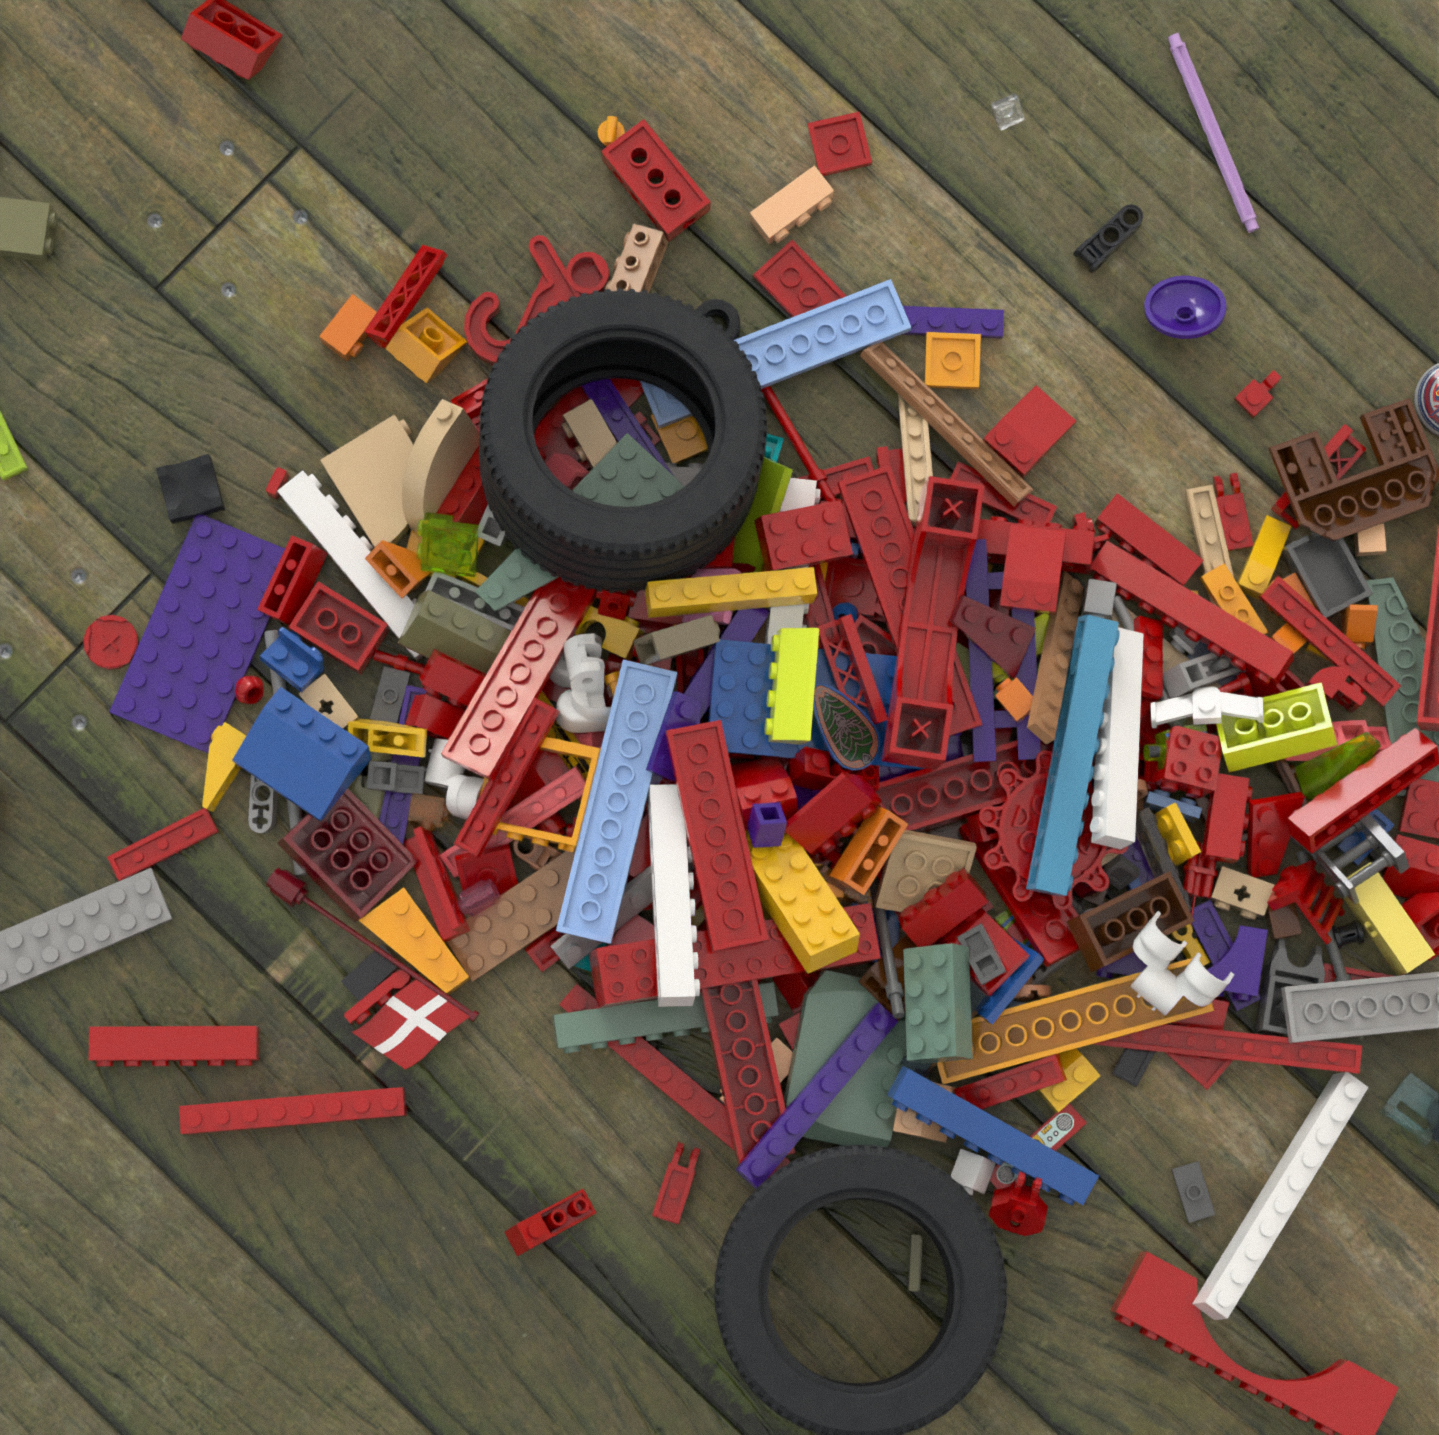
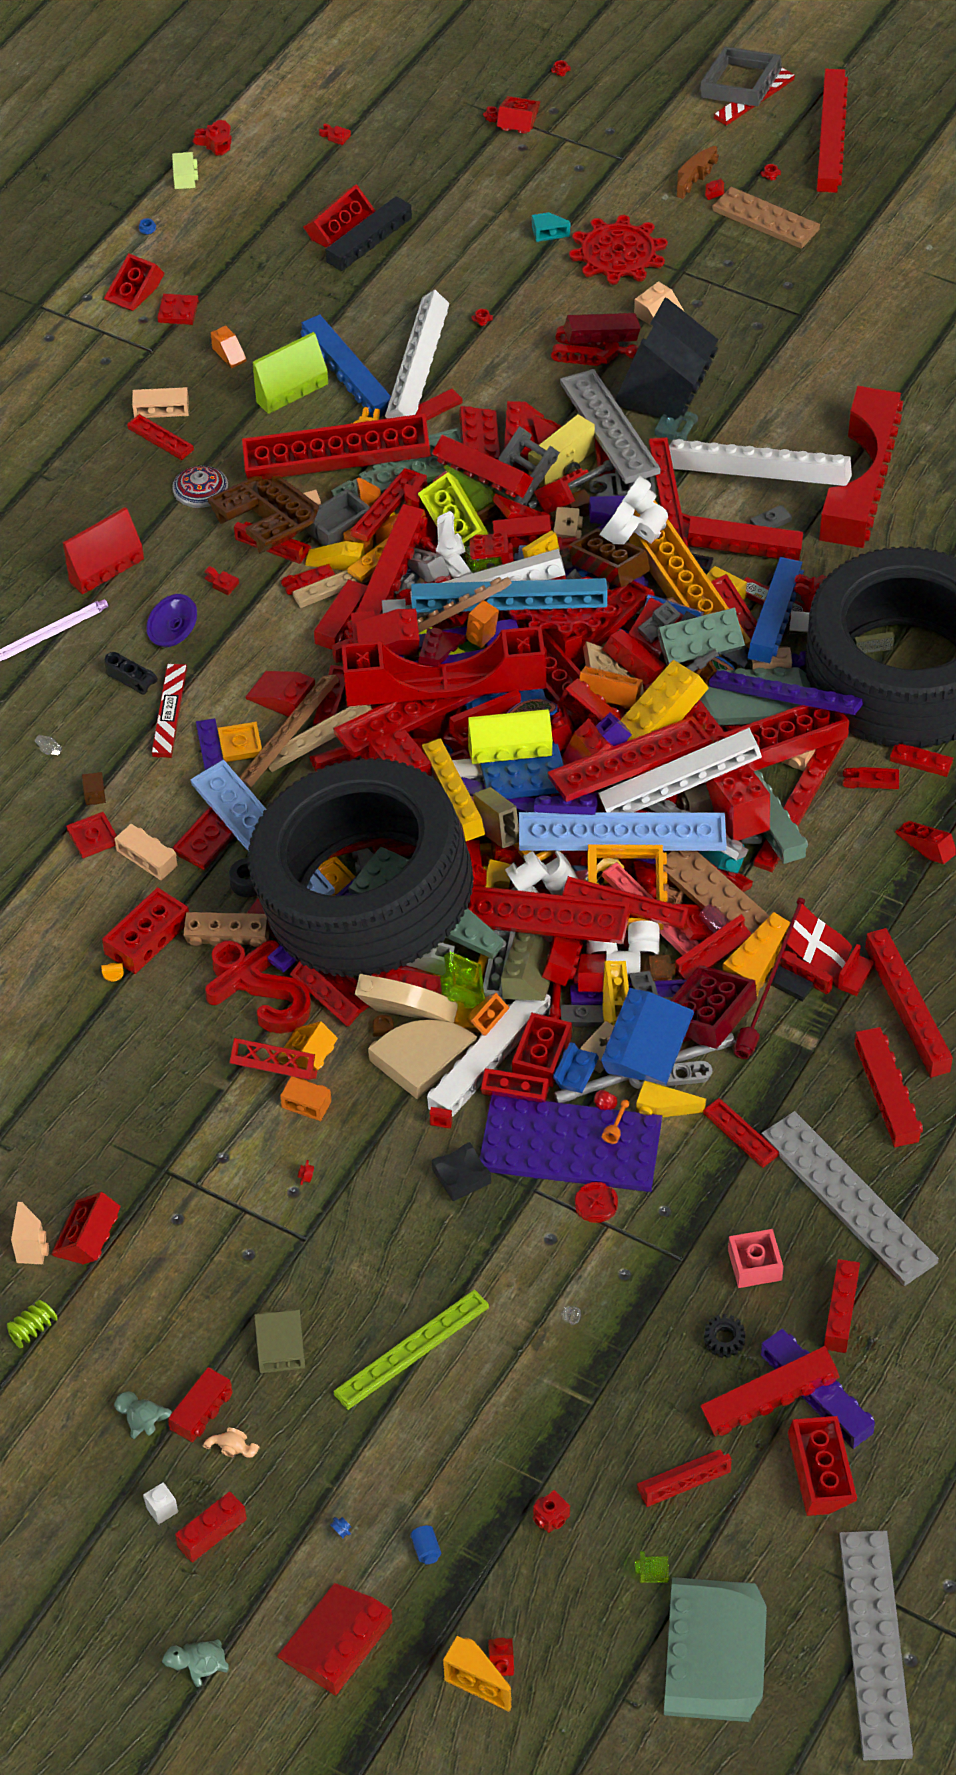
camera: 100 degrees left, 30 degrees down
none -> red slope [63,507,144,595]
none -> reddish brown brick [82,772,106,805]
none -> tile [152,664,187,758]
none -> red plate [297,1160,314,1185]
none -> orange hinge [602,1100,629,1144]
none -> red brick [687,516,803,561]
none -> dark purple plate [791,651,806,670]
none -> red panel [838,944,875,996]
none -> red plate [890,744,953,777]

